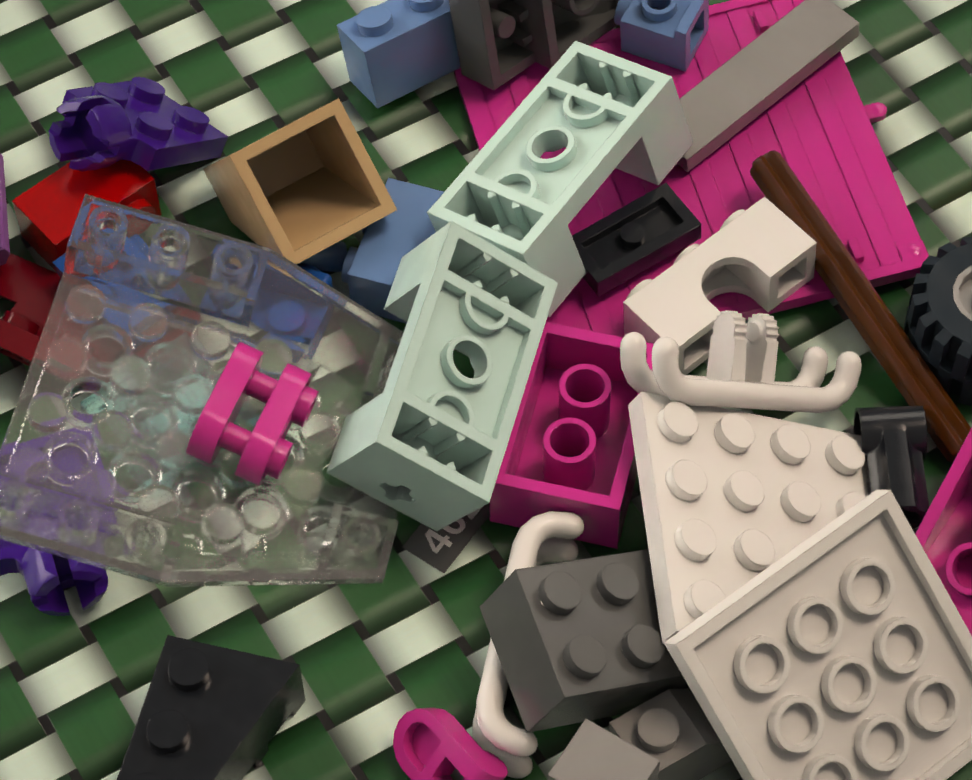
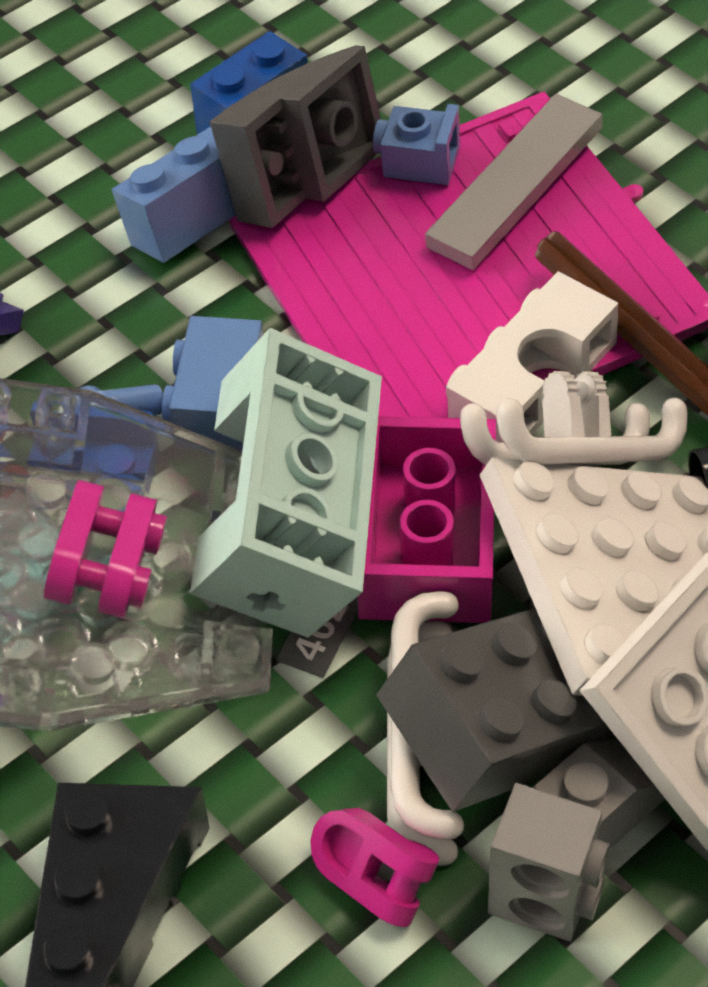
camera: 10 degrees left, 5 degrees down
tan slope [203,98,397,269] -> none
light aqua plate [427,41,694,317] -> none
black plate [572,183,701,297] -> none

